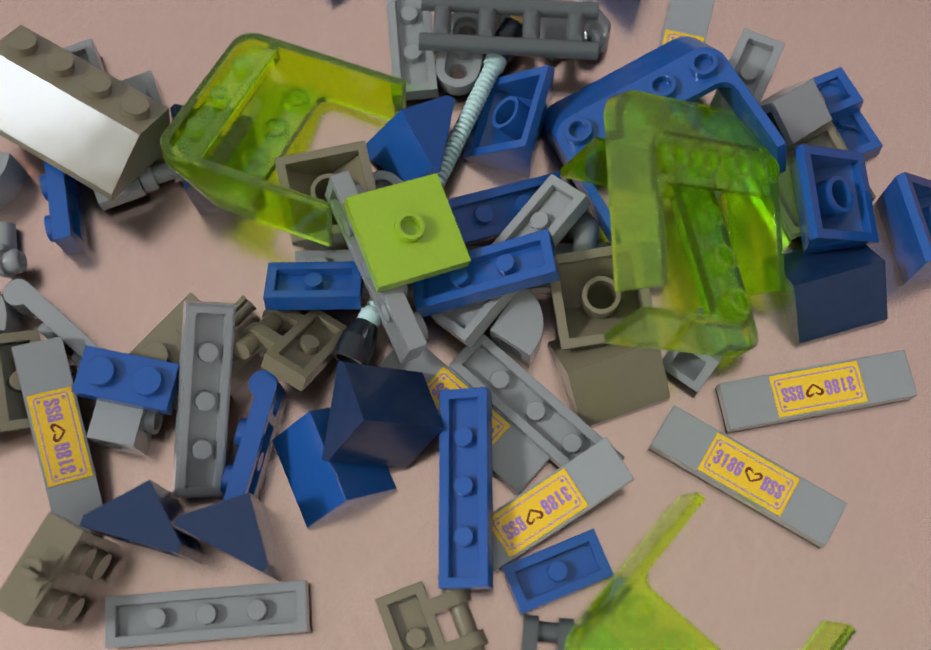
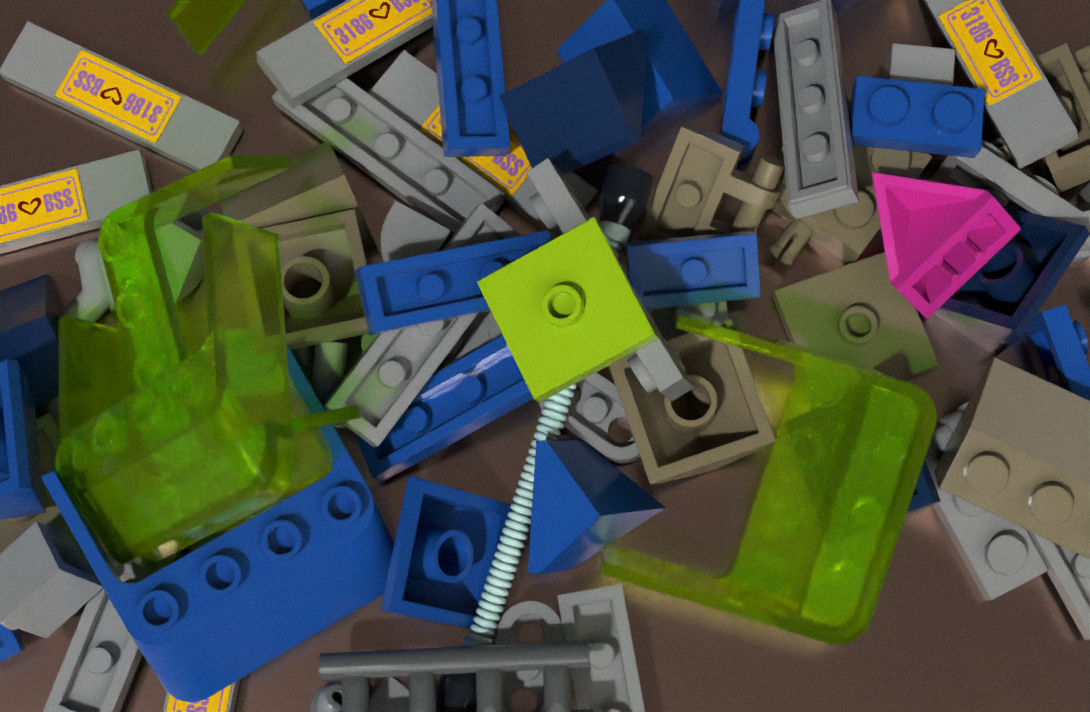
camera: 175 degrees right, 5 degrees up
none -> light grey arm [60,238,123,334]
none -> dark tan plate [772,252,939,407]
none -> dark pink slope [872,172,1021,319]
none -> dark blue slope [933,206,1090,356]

